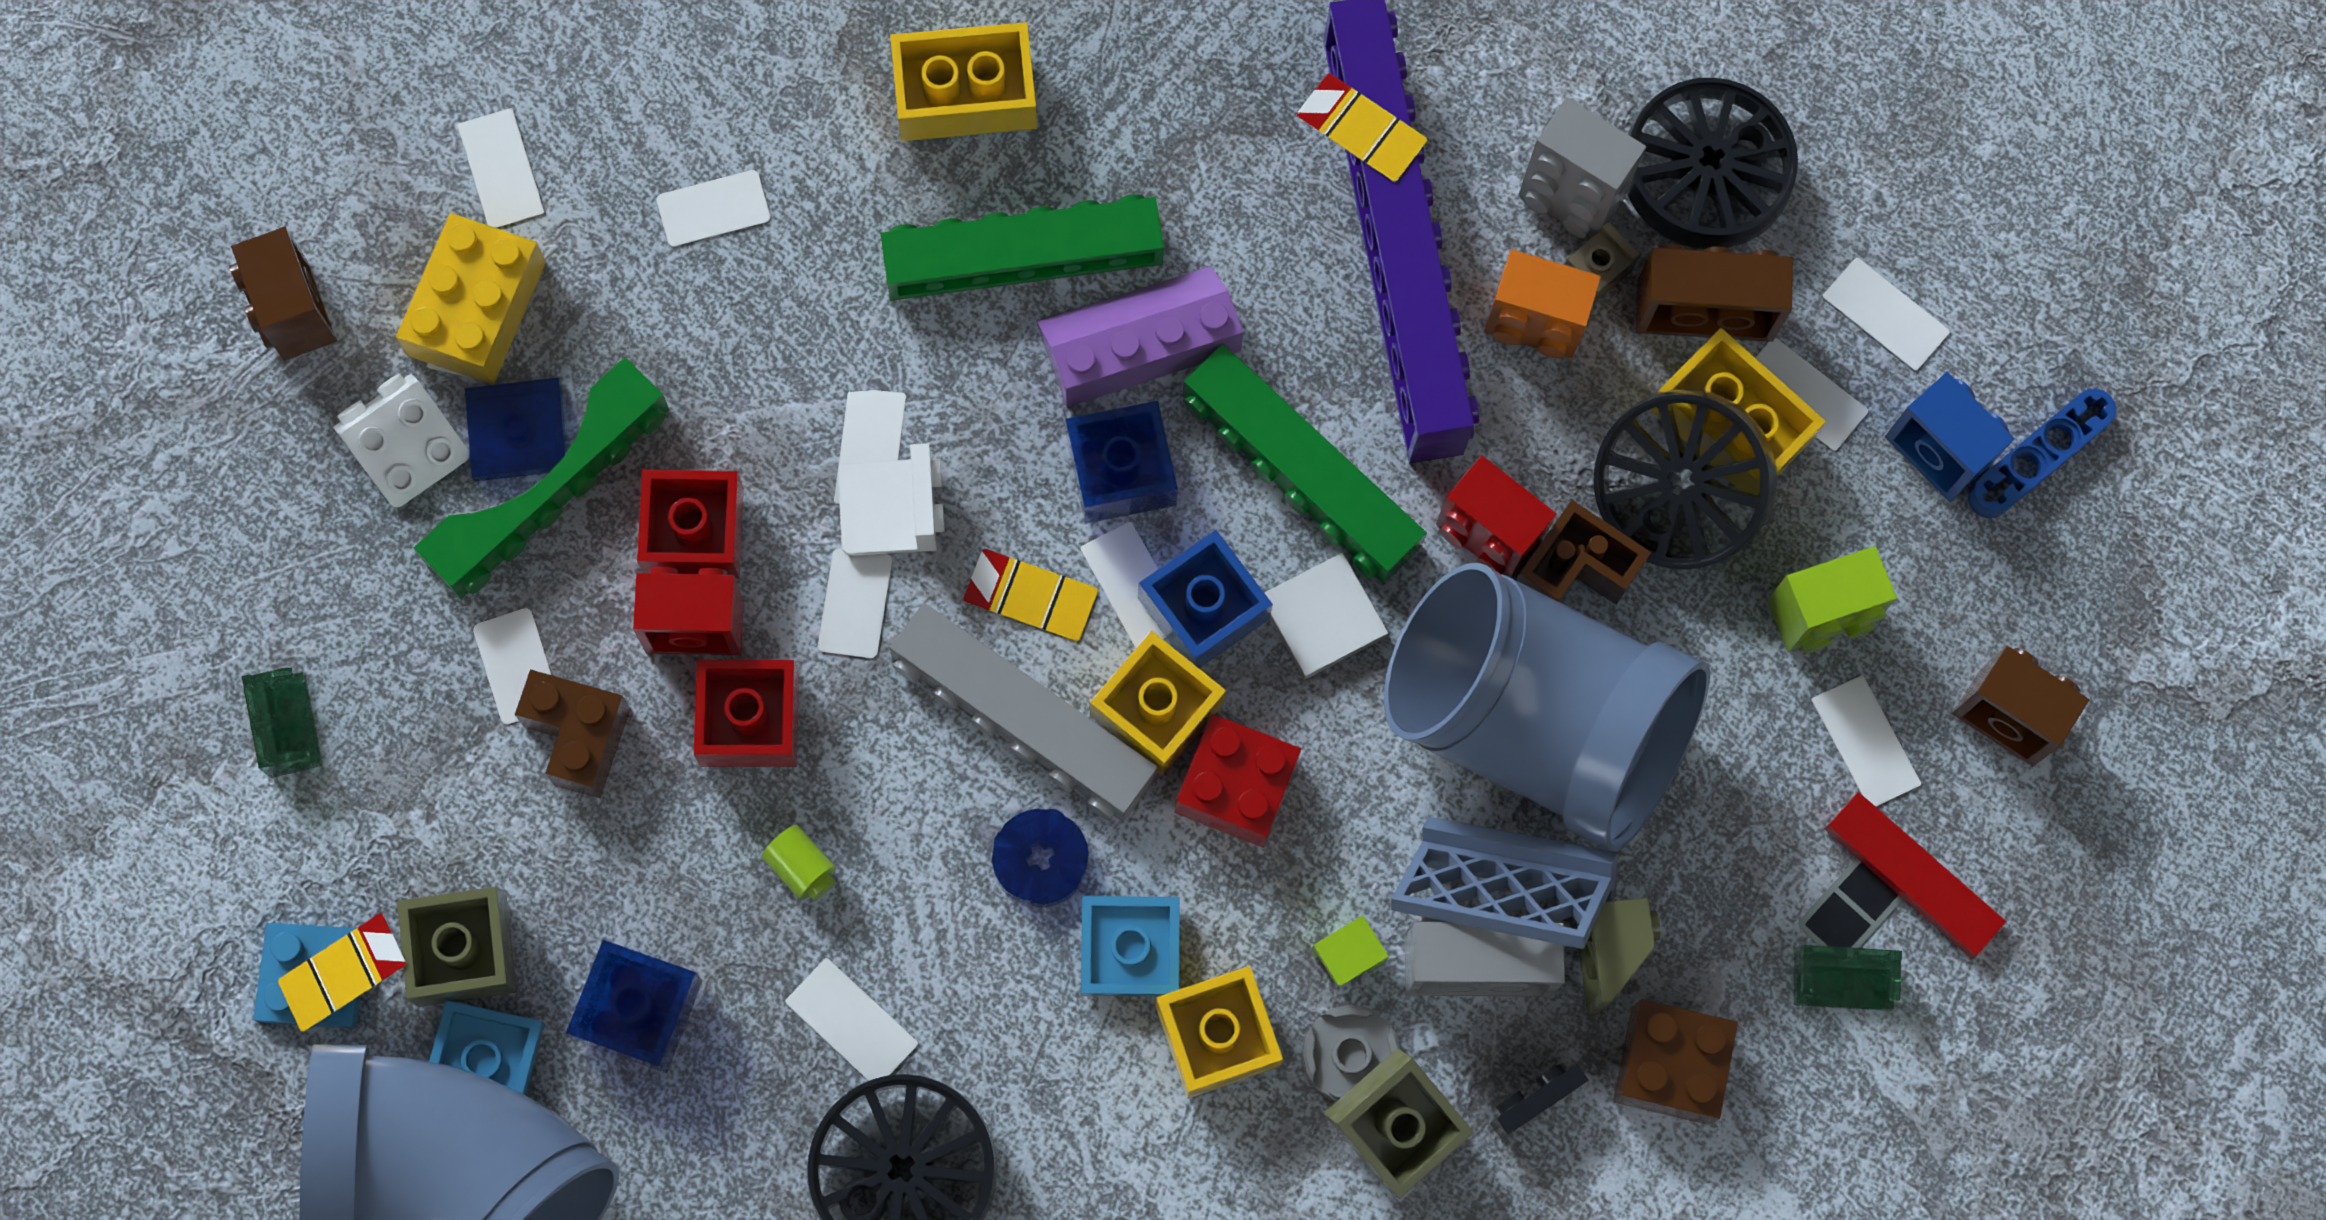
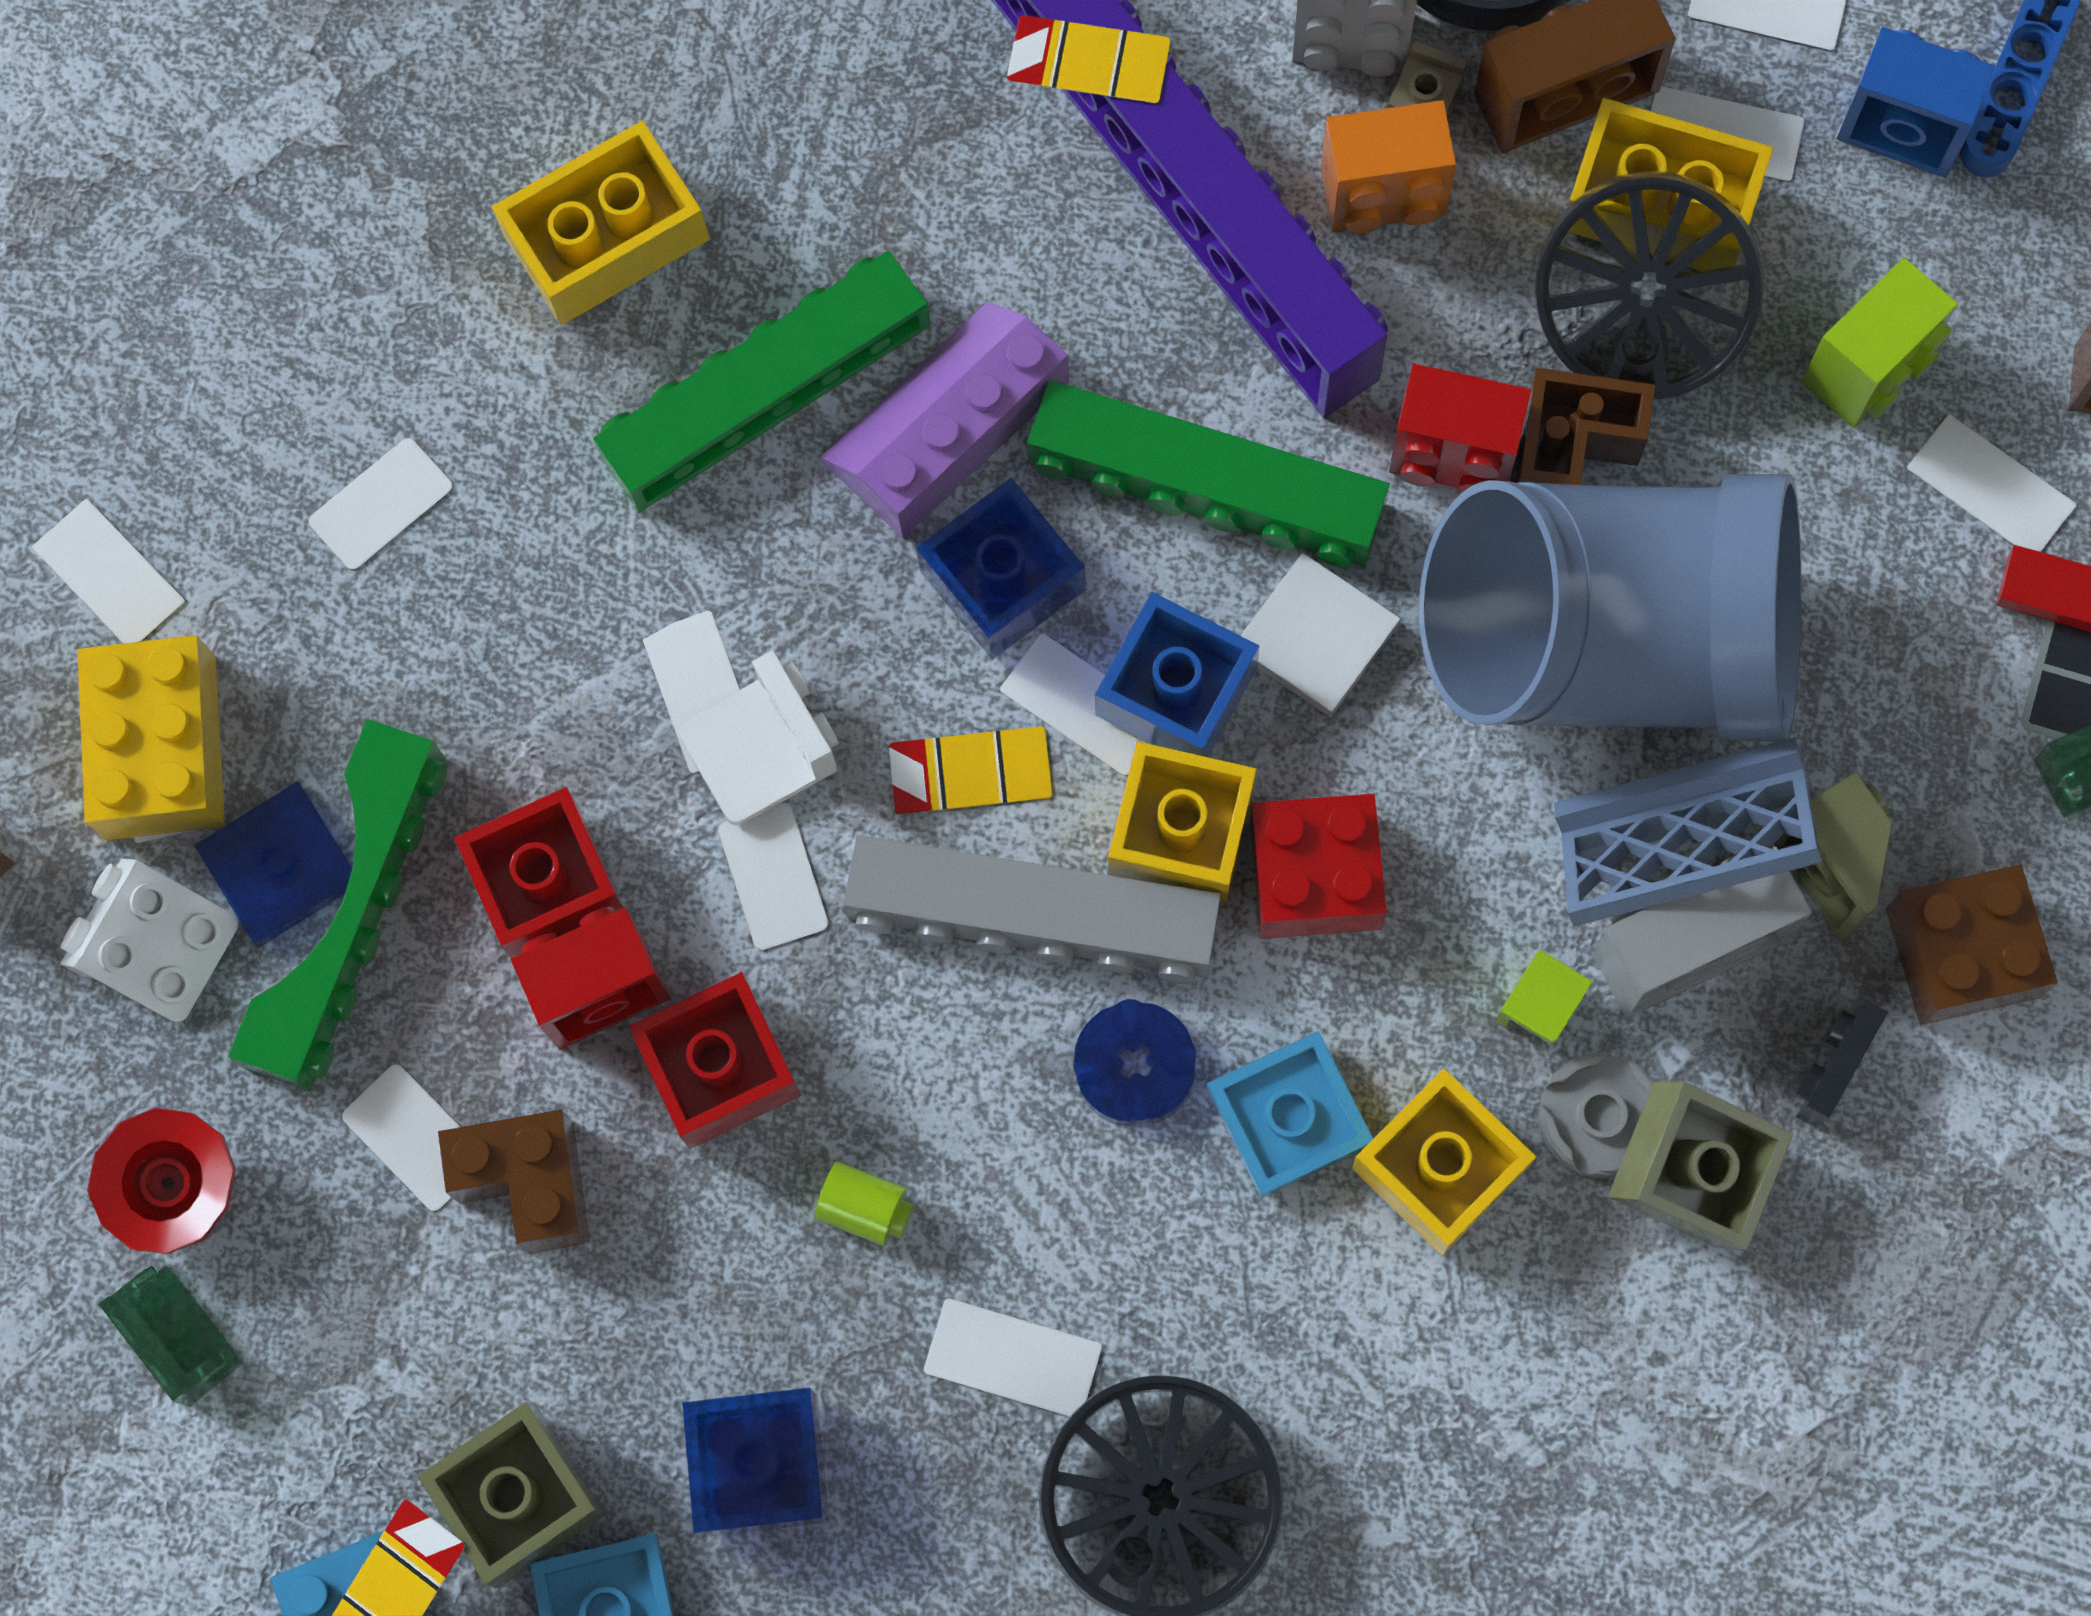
camera: 15 degrees left, 0 degrees up
none -> red hat [87,1107,236,1254]

